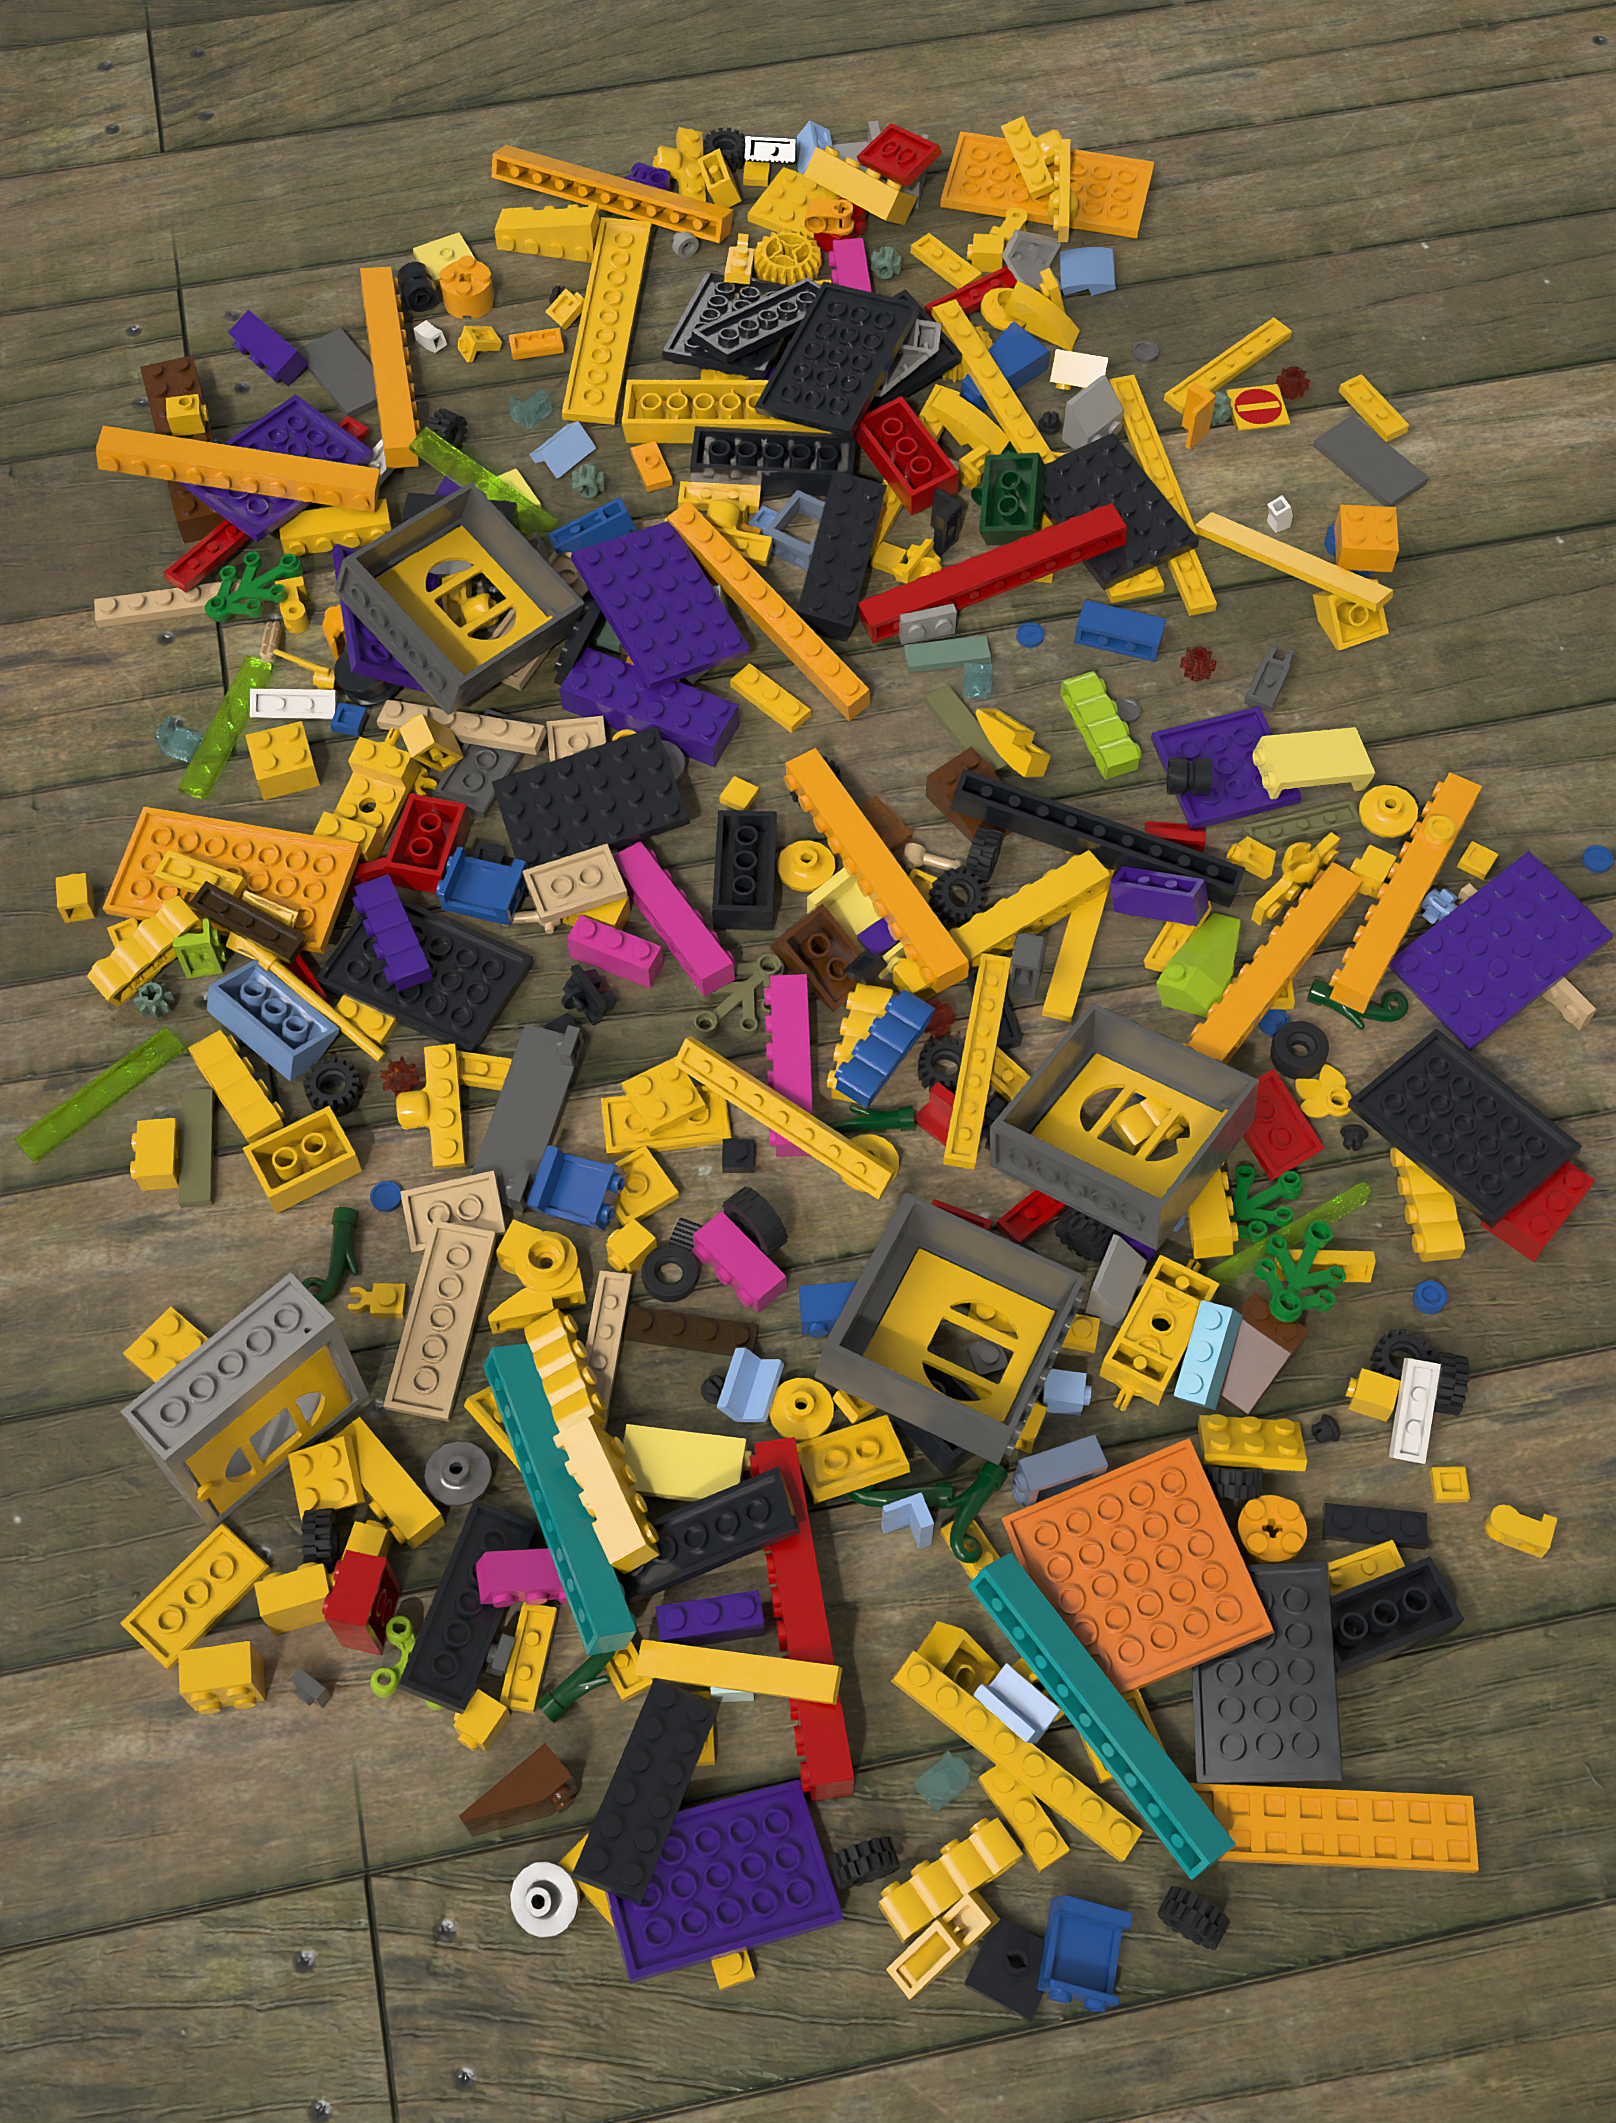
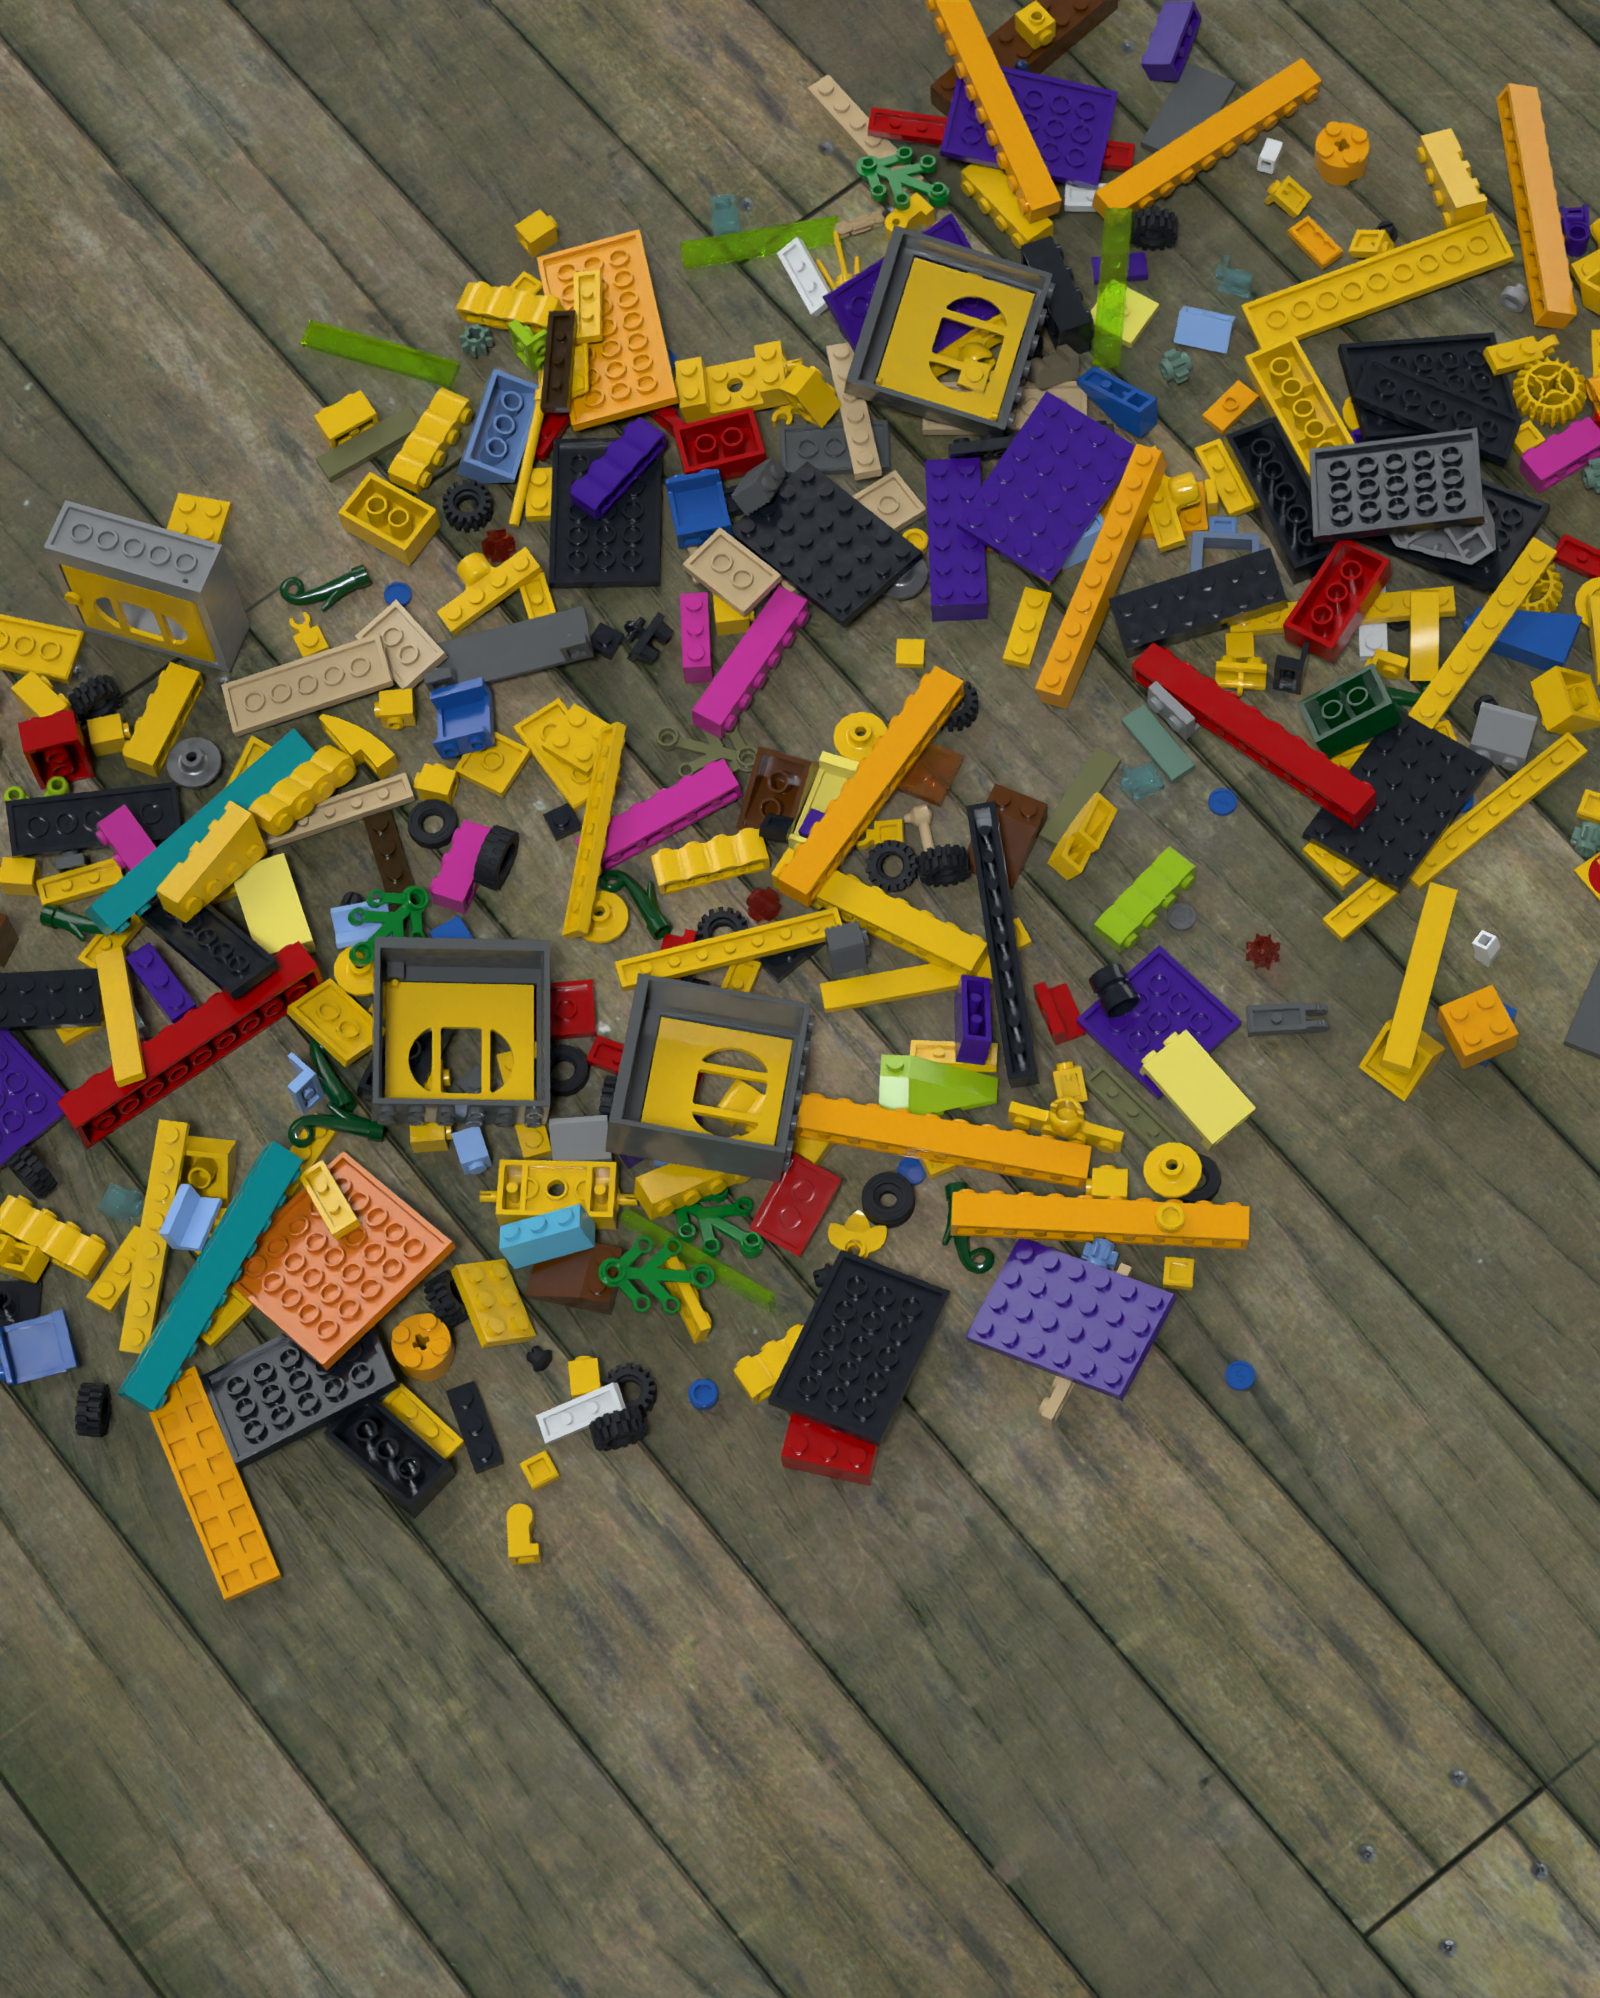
camera: 70 degrees right, 5 degrees up
yellow brick [245,721,320,800] -> none
yellow plate [288,1436,365,1520] -> none
blue plate [330,703,368,737] -> none
black wheel [397,262,439,312] -> none
light yellow plate [413,232,476,287] -> none
yellow piece [513,1231,579,1292] -> none
sticker [668,1218,702,1252] -> none
black brick [712,810,777,931] -> none
blue brick [834,989,936,1108] -> none
sand blue window [1011,1434,1108,1508] -> none
blue brick [1074,600,1167,662] -> none
light orange panel [1181,382,1216,450] -> none
none -> yellow plate [299,1160,361,1241]
none -> green plant [348,886,429,967]
none -> dark grey brick [731,457,786,516]
none -> yellow plate [957,357,991,394]

